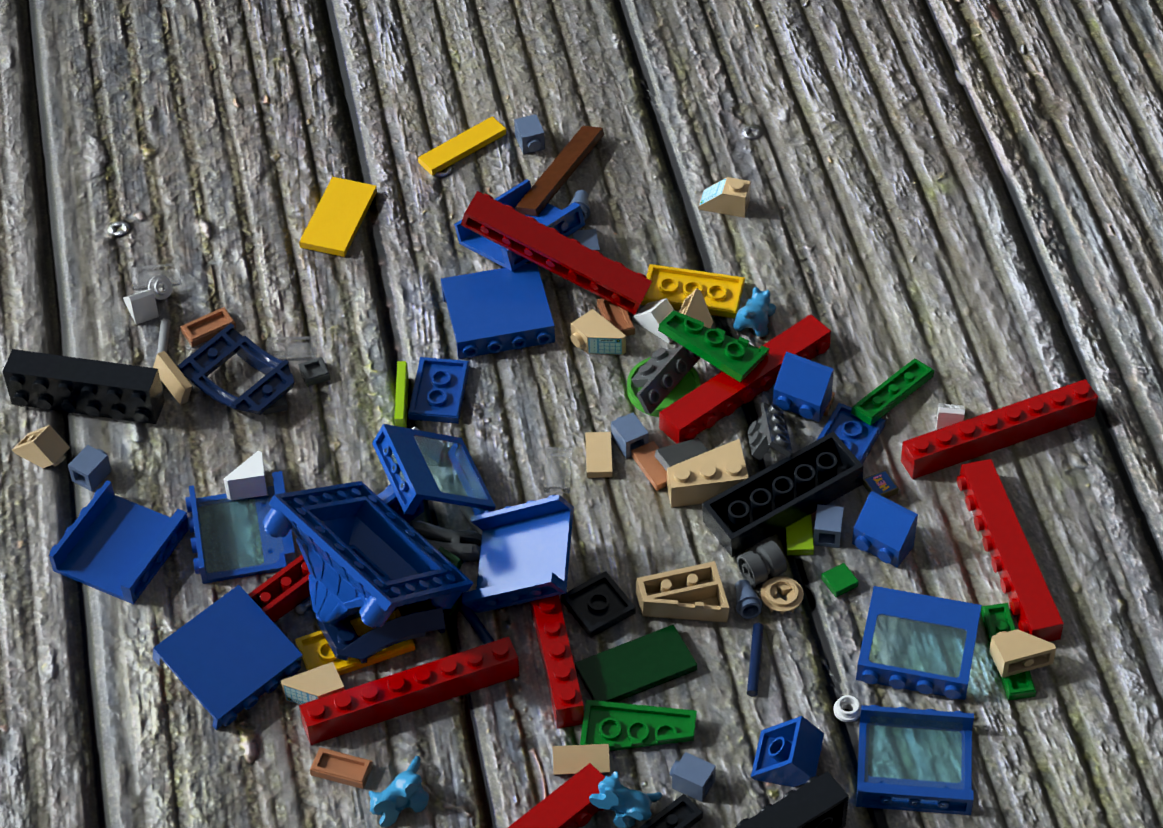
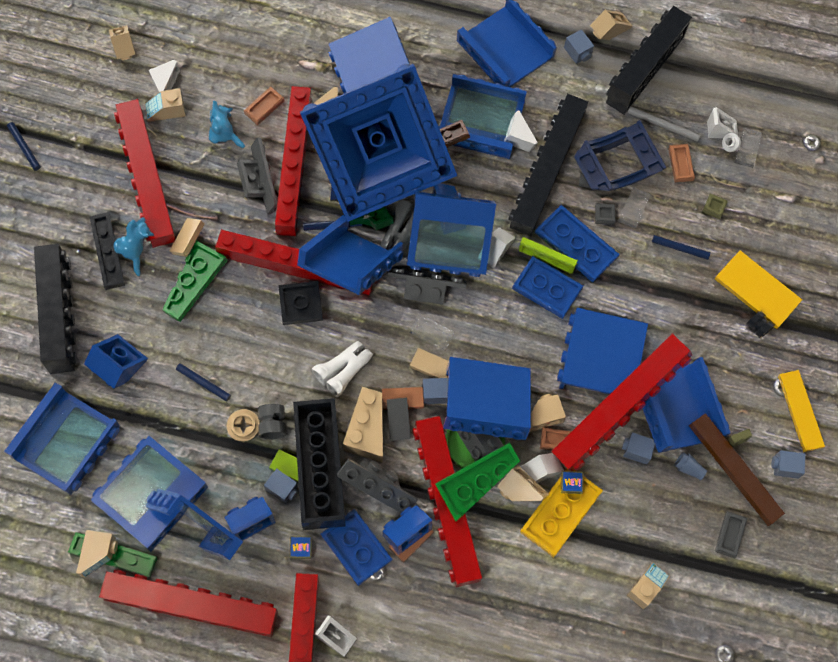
camera: 110 degrees right, 20 degrees up
tan tile [153,351,192,405] -> none
dark green tile [575,624,697,702] -> none
tan wedge [635,561,730,623] -> none
sand blue brick [670,752,716,802] -> none
dark azure animal [733,287,776,337] -> none
sand blue cone [734,579,762,619] -> none
green tile [821,563,859,597] -> none
white plate [834,695,861,722] -> none
green tile [851,358,935,426] -> none
none -> blue panel [145,489,243,560]
none -> dark grey bracket [237,138,278,214]
none -> white piece [312,340,373,397]
none -> dark grey bracket [387,267,467,305]
none -> blue panel [443,357,531,440]
none -> black brick [508,93,589,236]
none -> blue tile [535,205,620,283]
none -> tile [561,471,583,494]
none -> dark blue bar [652,235,711,260]
none -> olive tile [702,193,728,219]
none -> dark grey tile [714,511,748,559]
none -> olive tile [727,429,752,447]
none -> black wheel [746,311,775,339]

